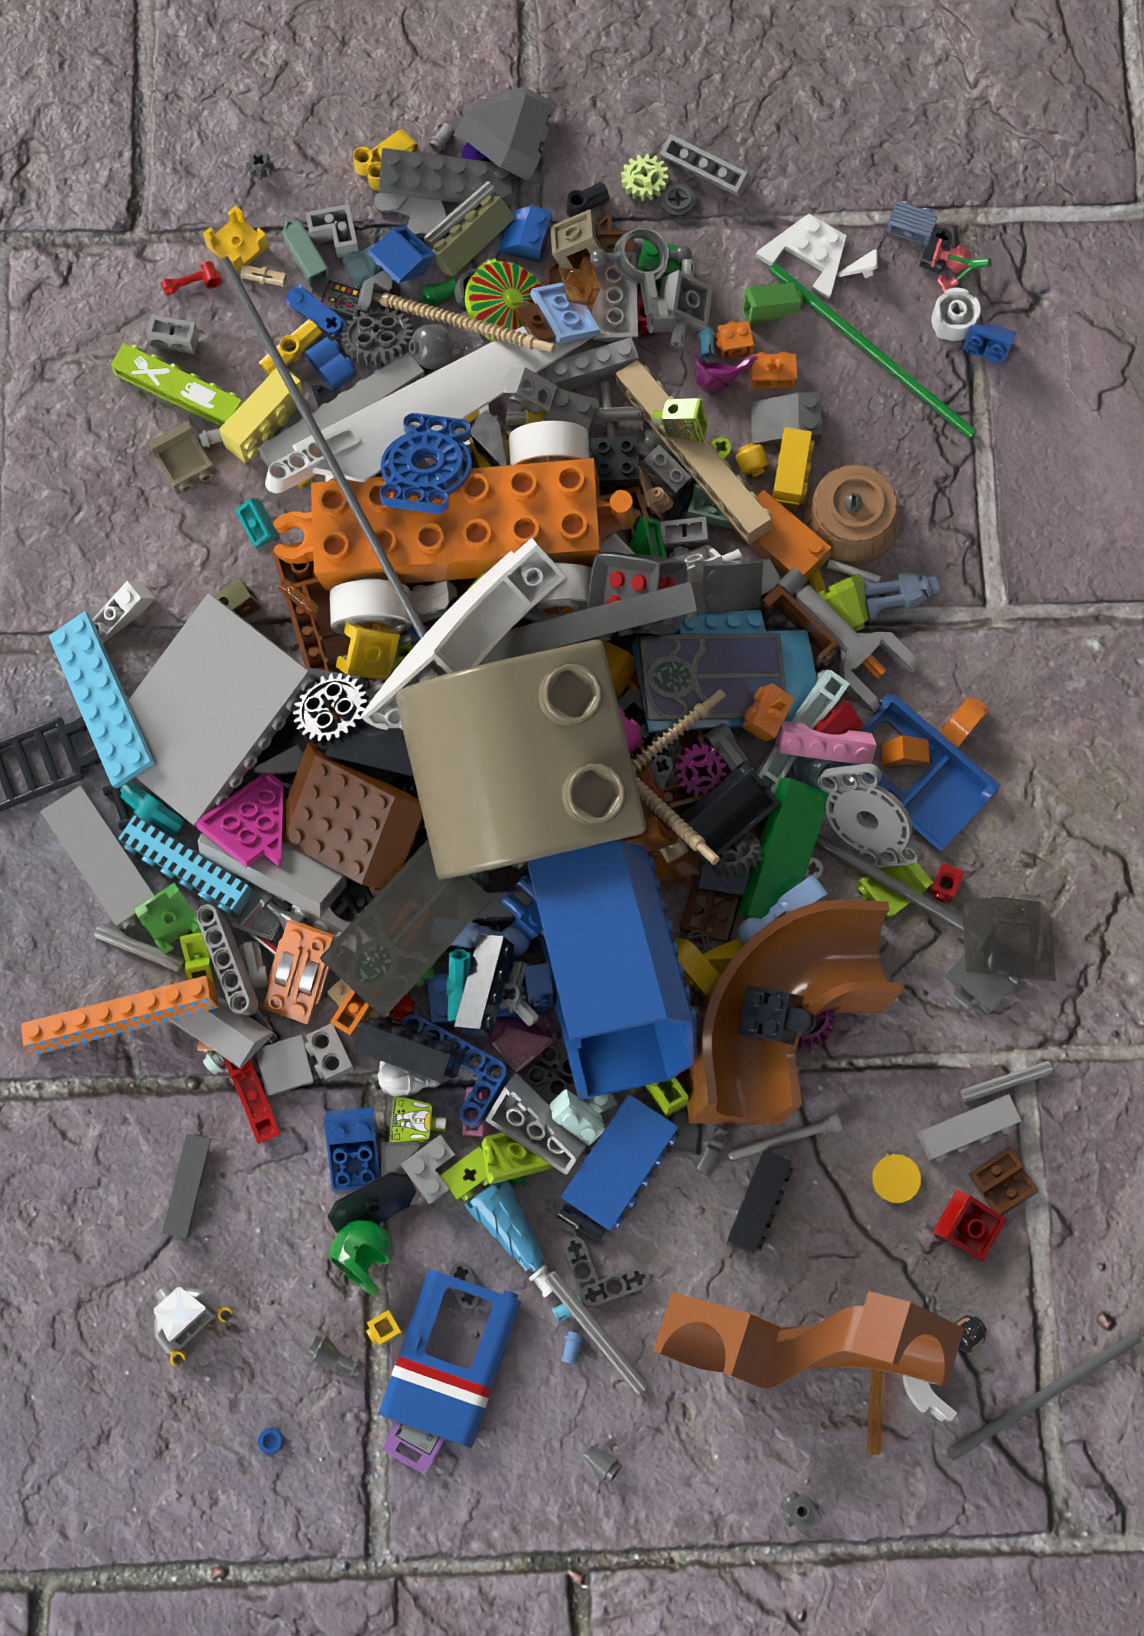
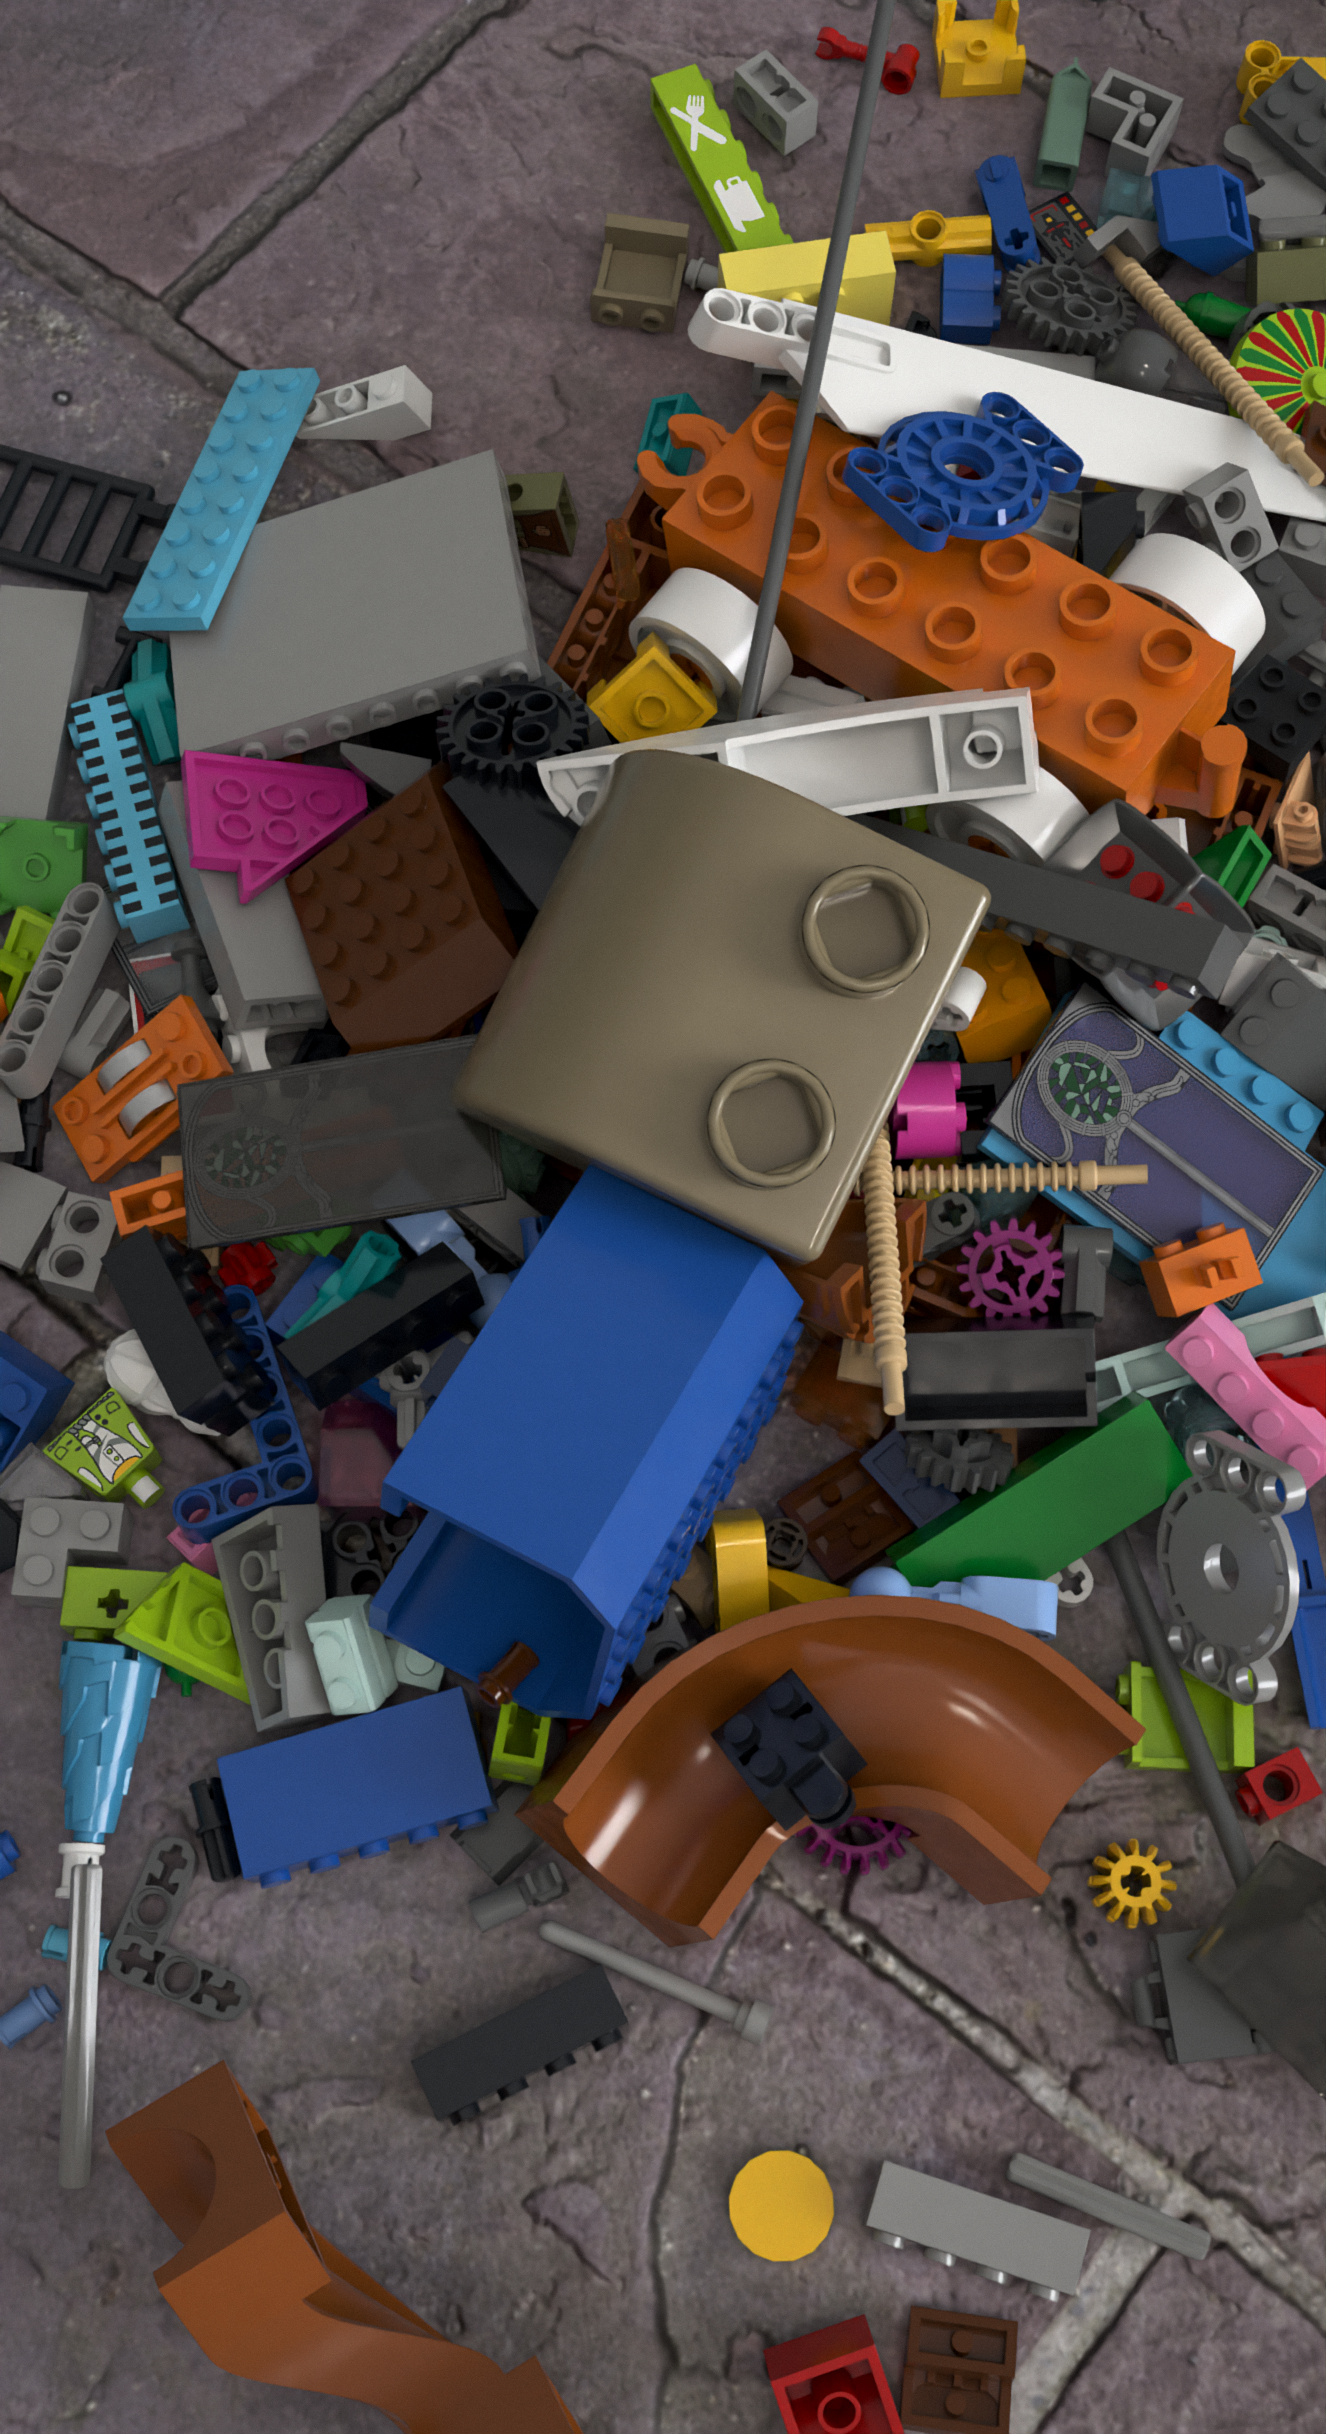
camera: 40 degrees right, 5 degrees down
tan pin [241,265,288,287] -> none
none -> reddish brown pin [475,1641,540,1709]
none -> yellow gear [1087,1839,1177,1930]

